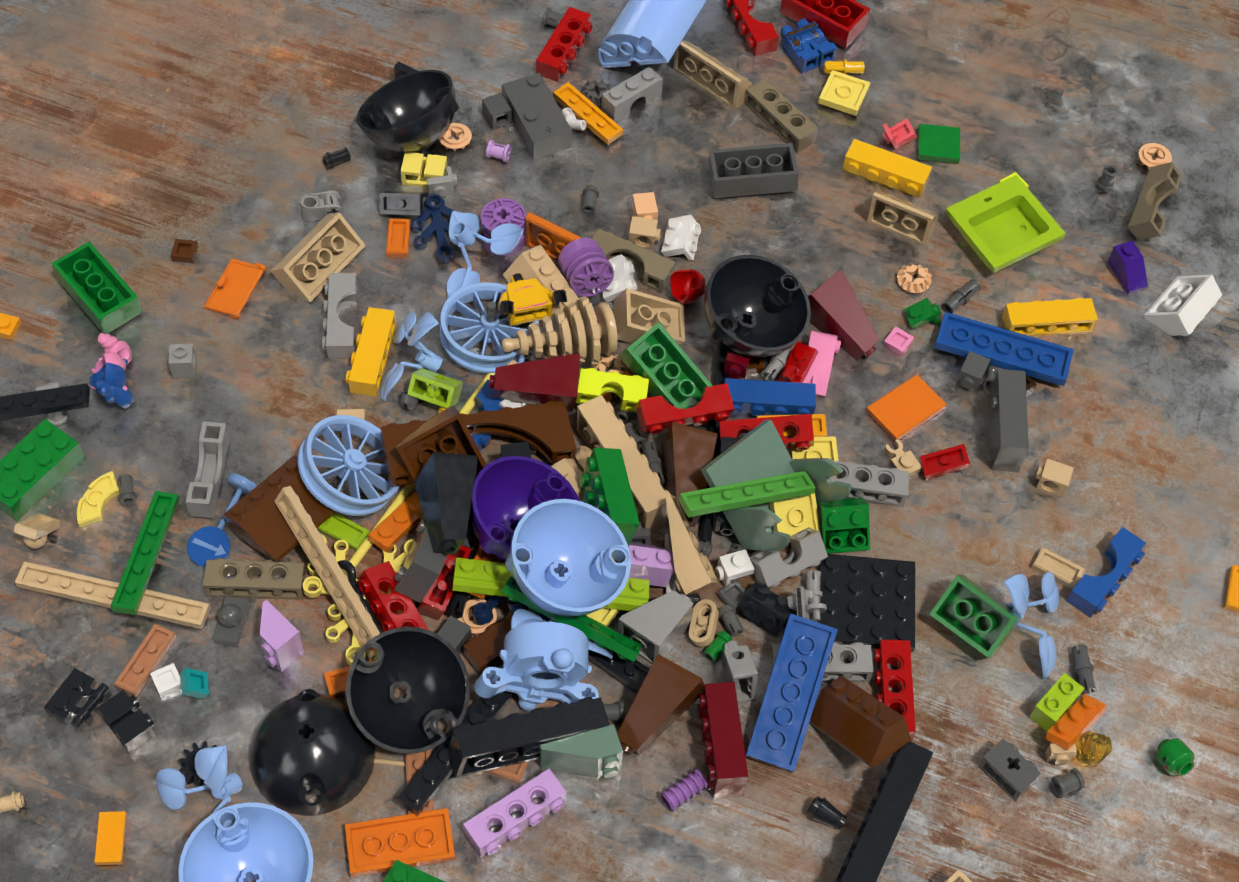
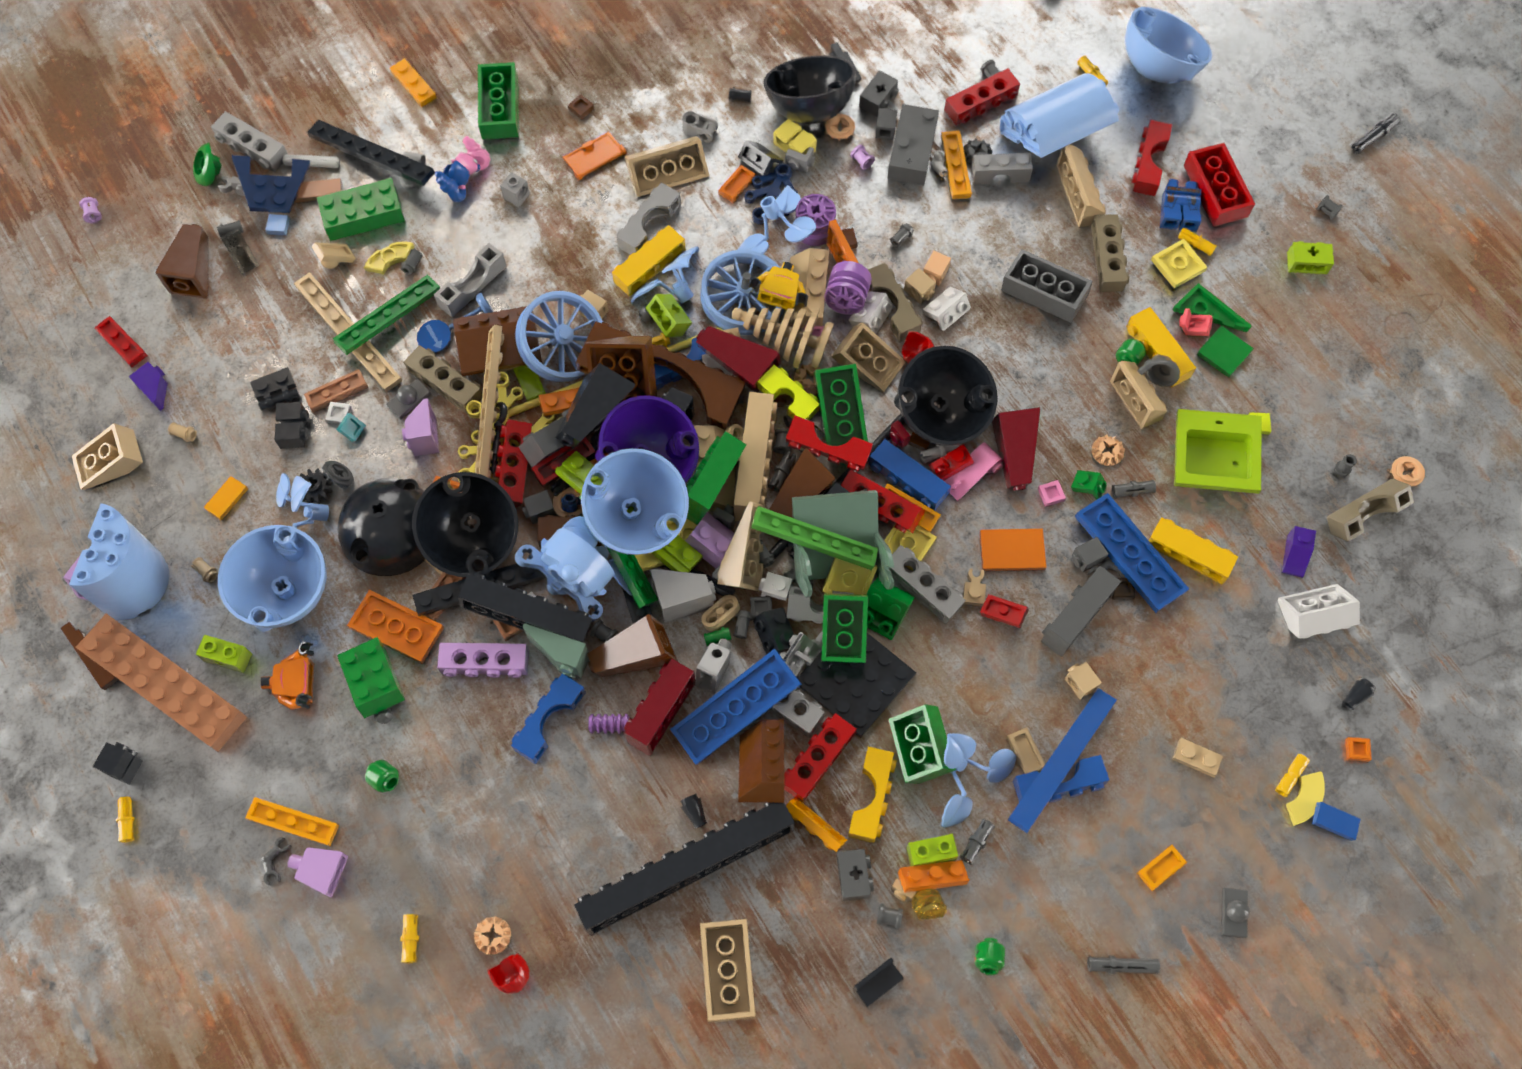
camera: 40 degrees right, 10 degrees up
none -> dark grey gear [322,461,354,488]
none -> blue arch [511,673,586,765]
none -> light orange plate [786,797,847,852]
none -> green brick [822,593,868,663]
none -> yellow arch [848,746,897,843]
none -> black panel [853,957,904,1007]
none -> dark grey brick [859,70,899,117]
none -> blue tile [1008,688,1117,833]
none -> green head [1115,339,1146,366]
none -> dark grey hat [1138,354,1180,387]
none -> green wing [1172,283,1252,333]
none -> tan plate [1172,738,1223,778]
none -> lime brick [1287,241,1334,274]

